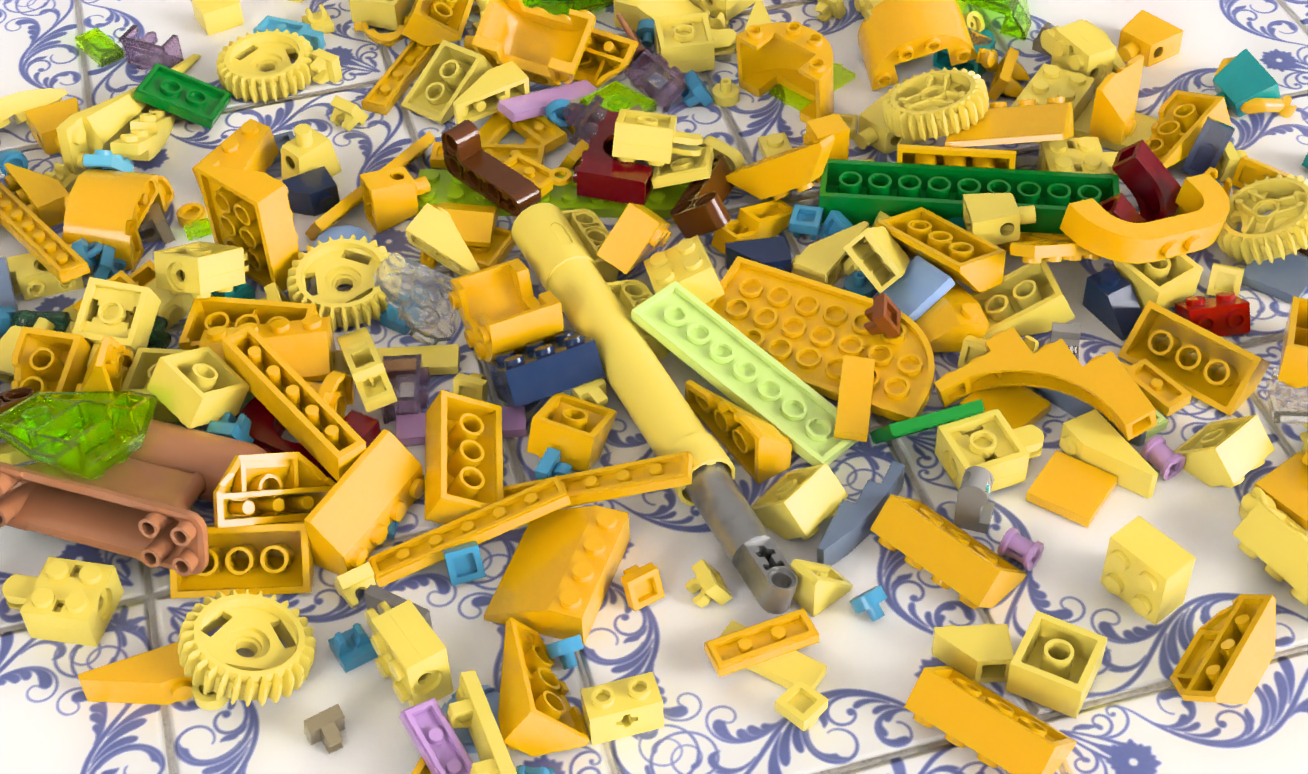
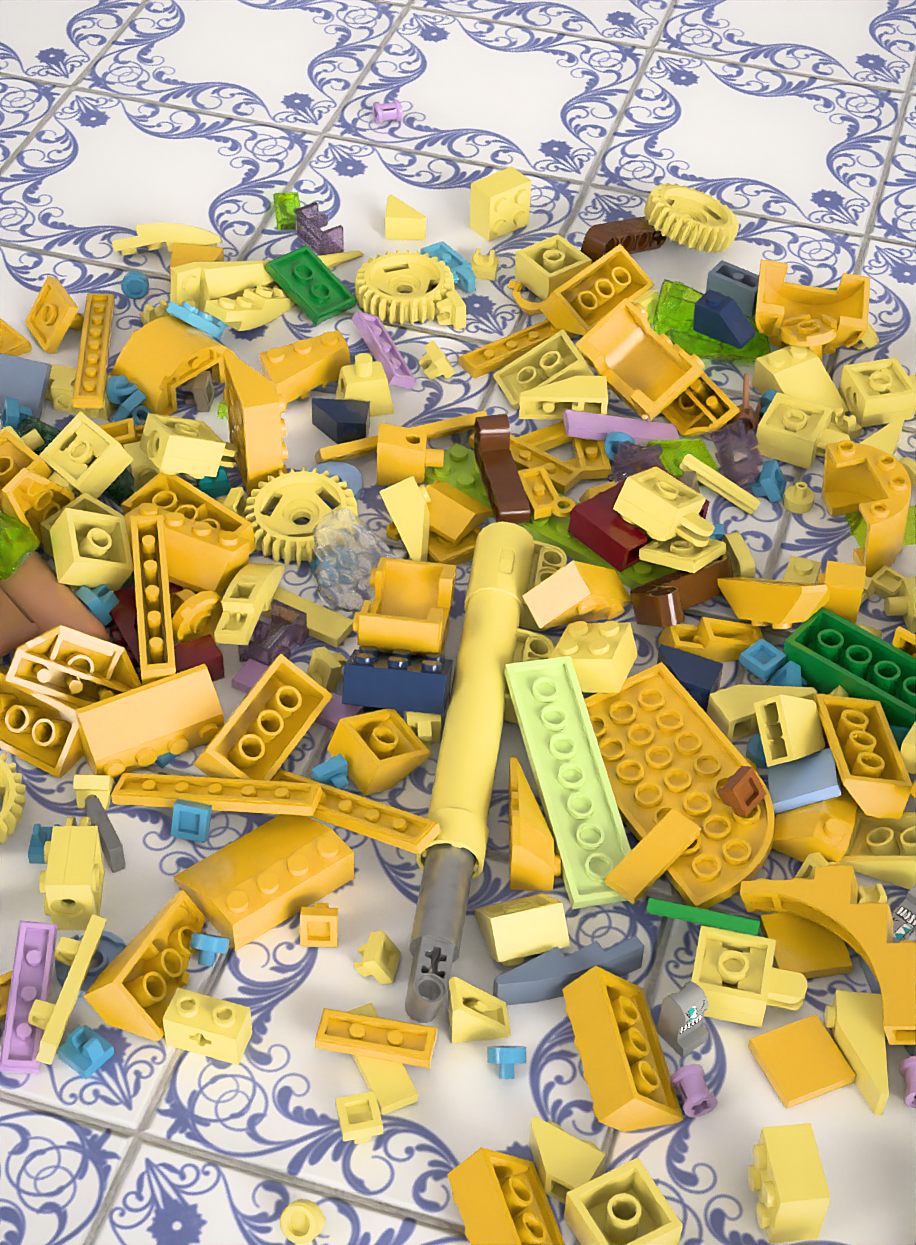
camera: 30 degrees right, 0 degrees up
yellow slope [4,163,68,227] -> none
none -> lavender tile [352,311,417,390]
none -> light yellow axle [679,454,760,515]

